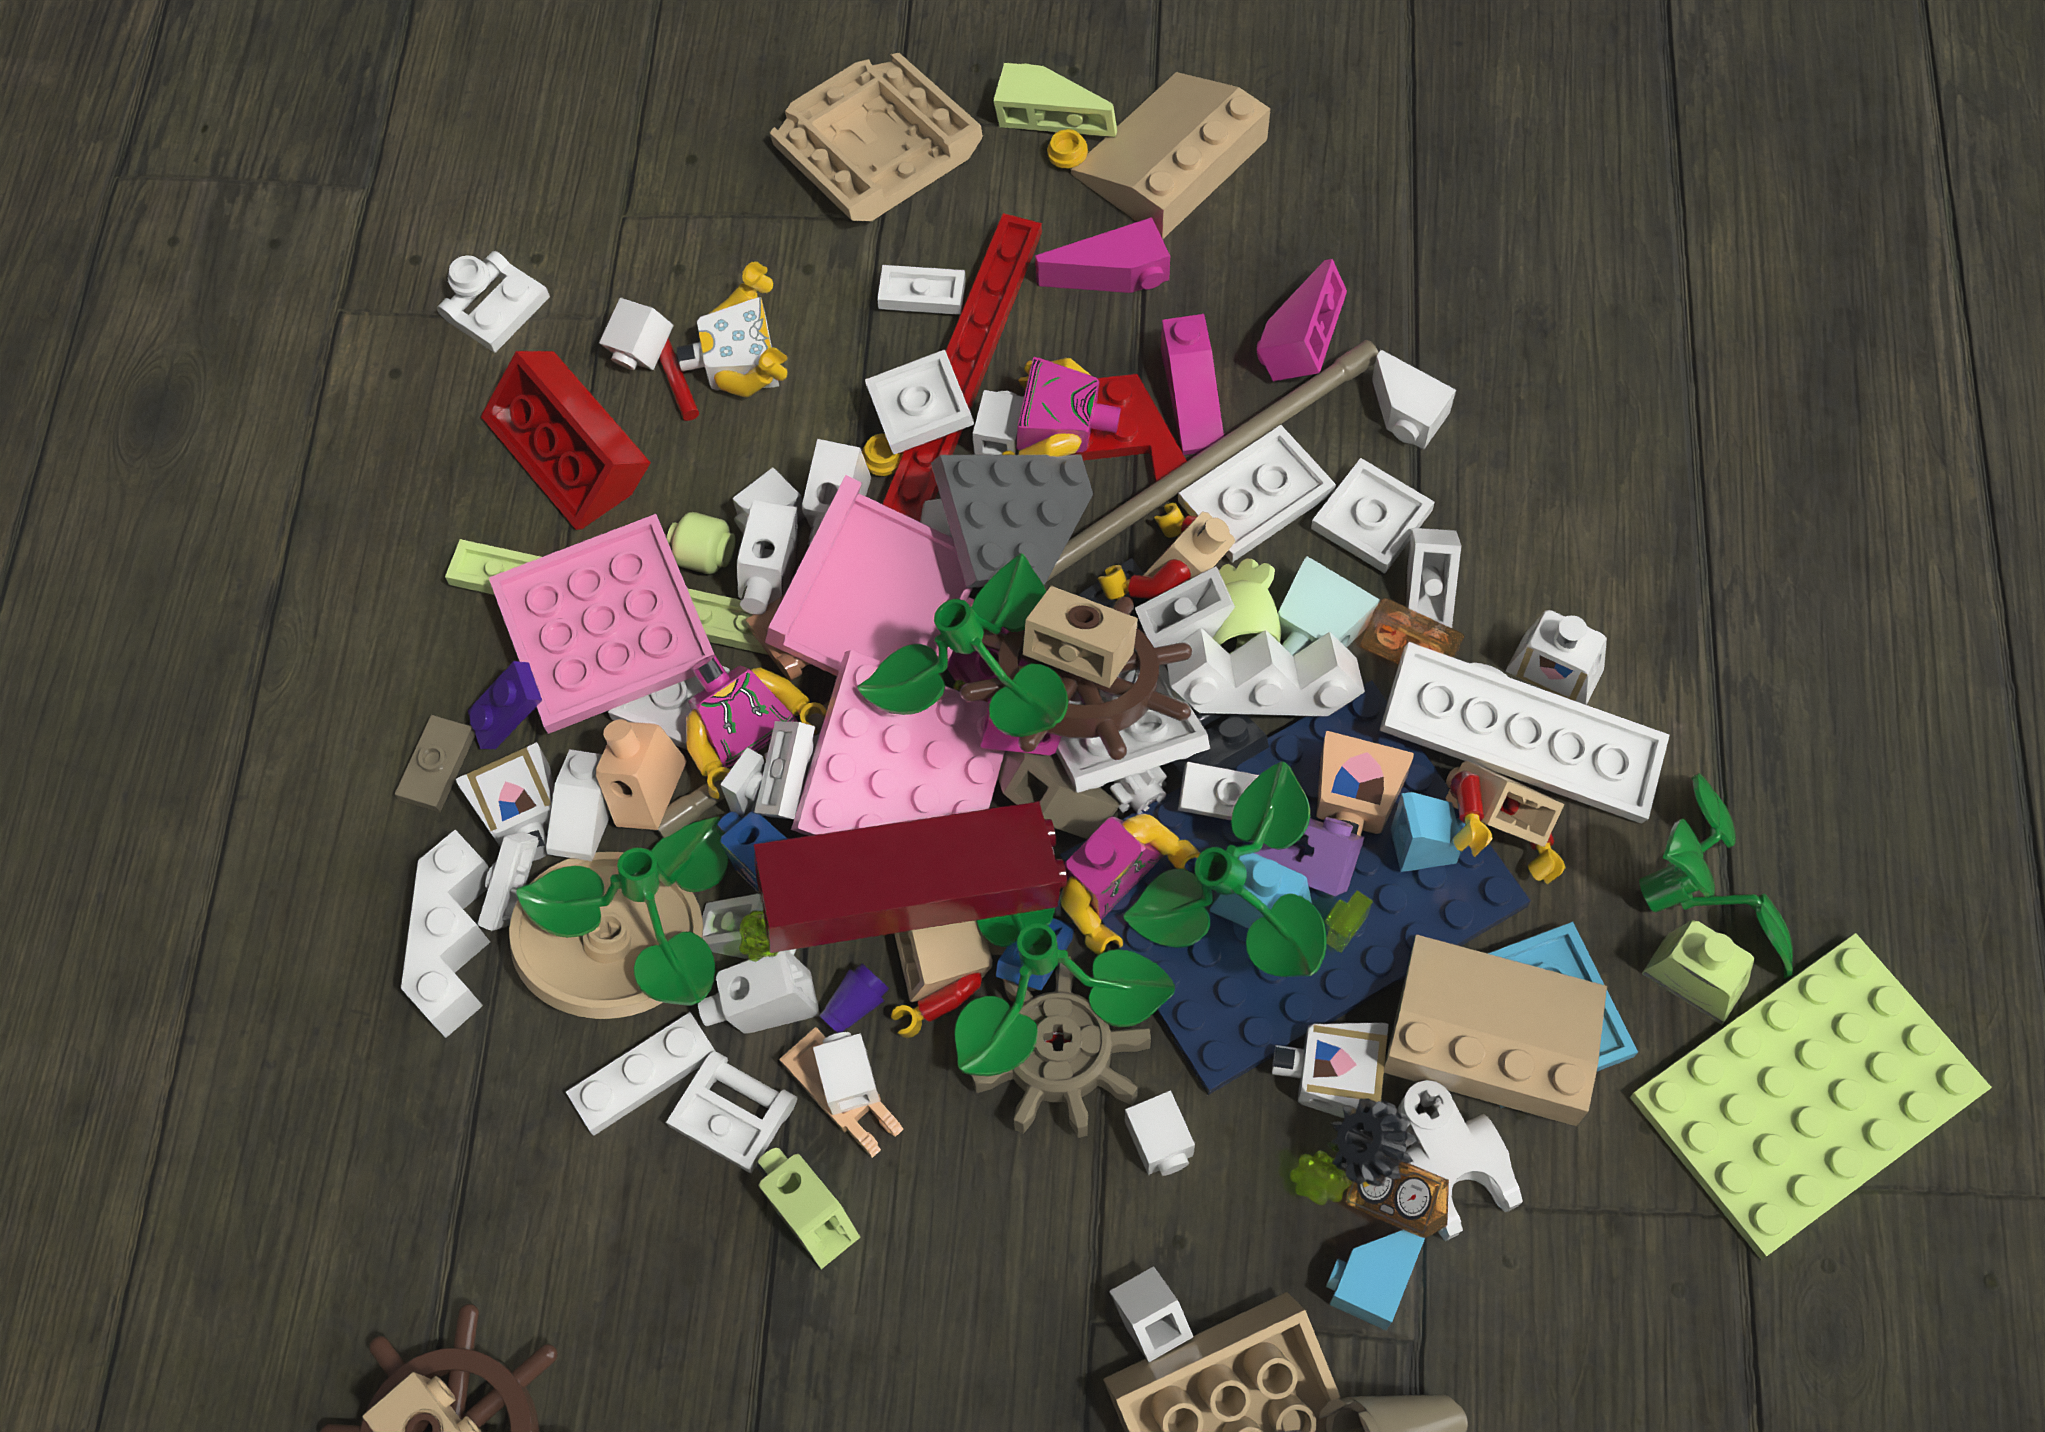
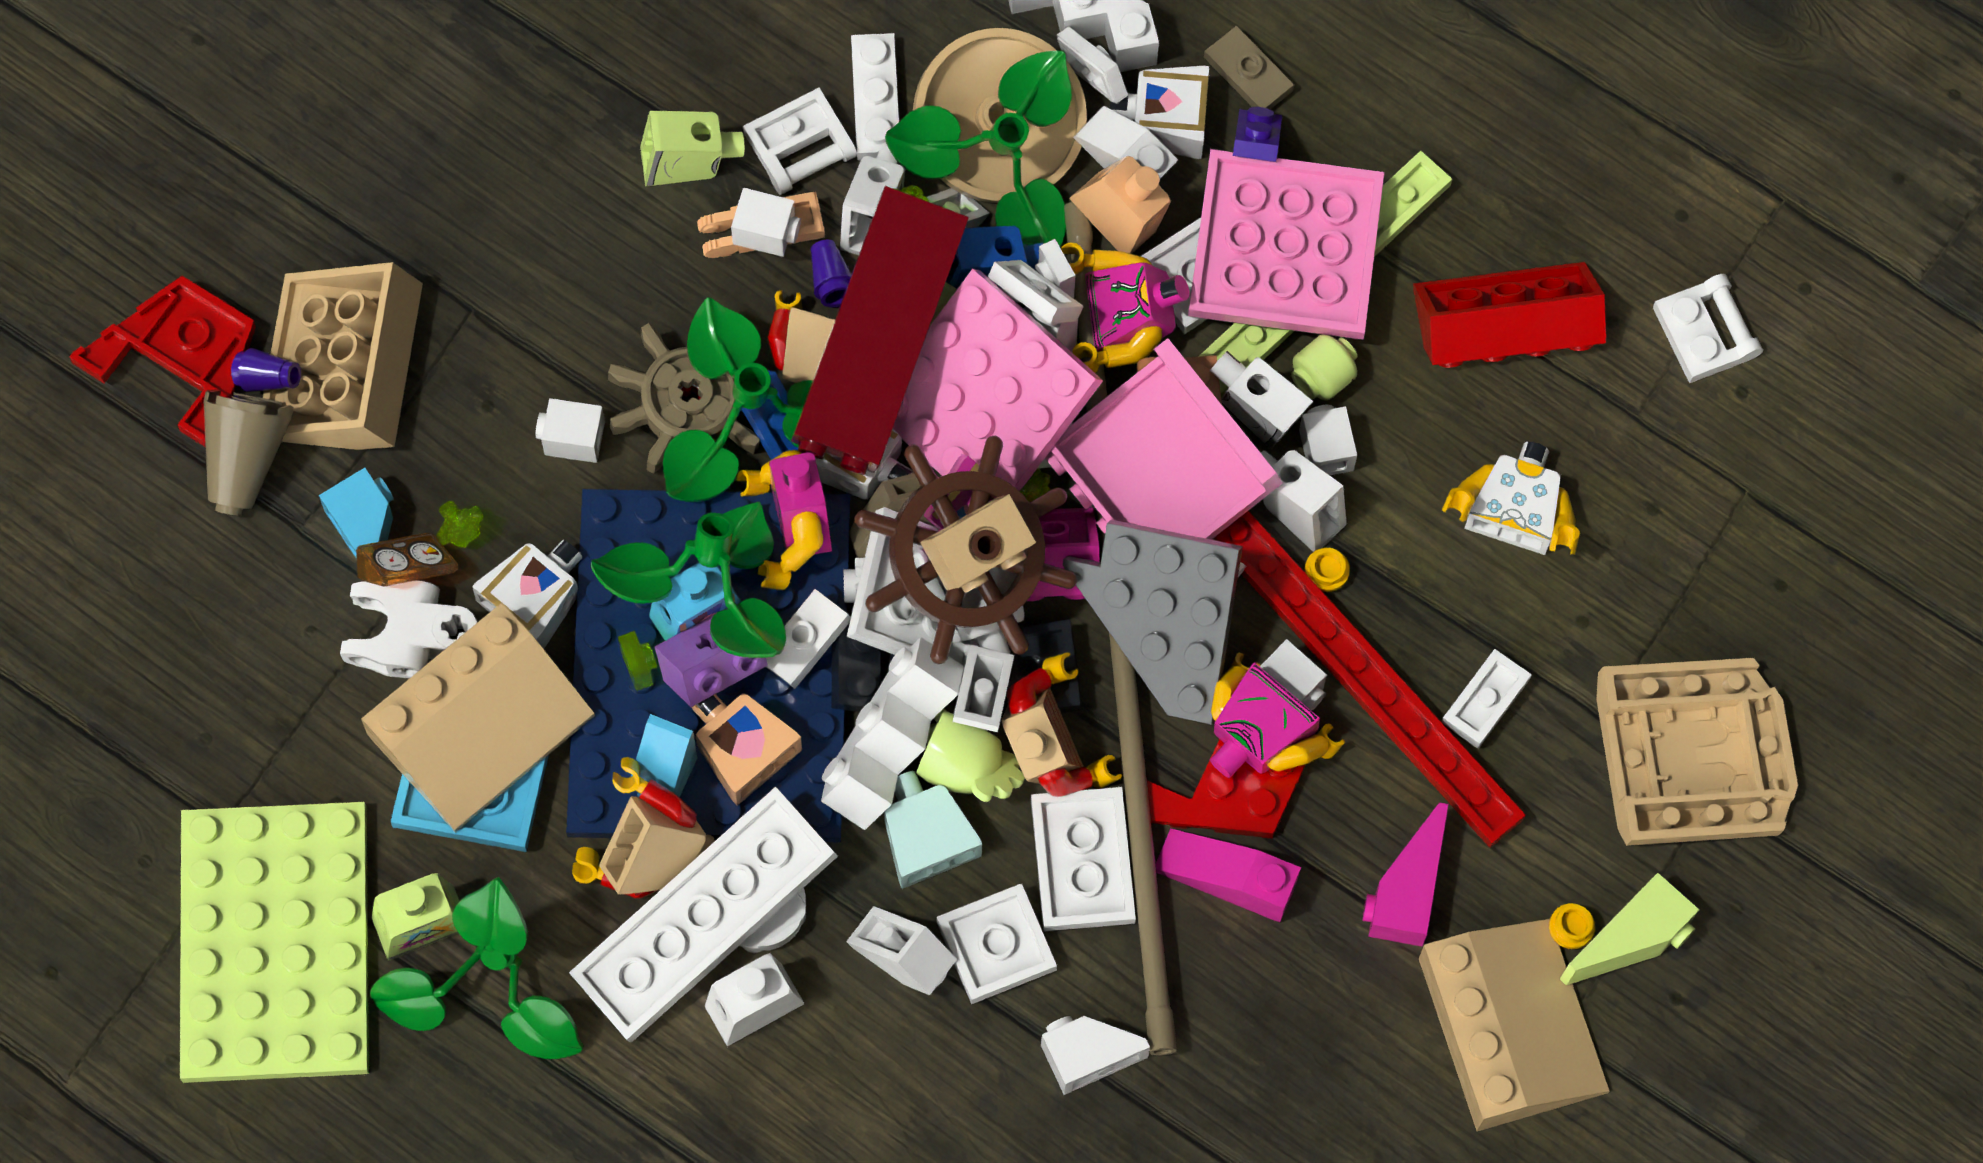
camera: 115 degrees right, 5 degrees up
white plate [448,255,491,296] -> none
white brick [599,298,674,370] -> none
red piece [659,337,699,421] -> none
green plant [857,553,1068,737] -> none
white plate [865,350,974,455] -> none
white brick [1110,1266,1193,1362] -> none
dark pink slope [1257,259,1347,381] -> none
black gear [1327,1098,1417,1187] -> none
clear orange slope [1360,598,1465,664] -> none

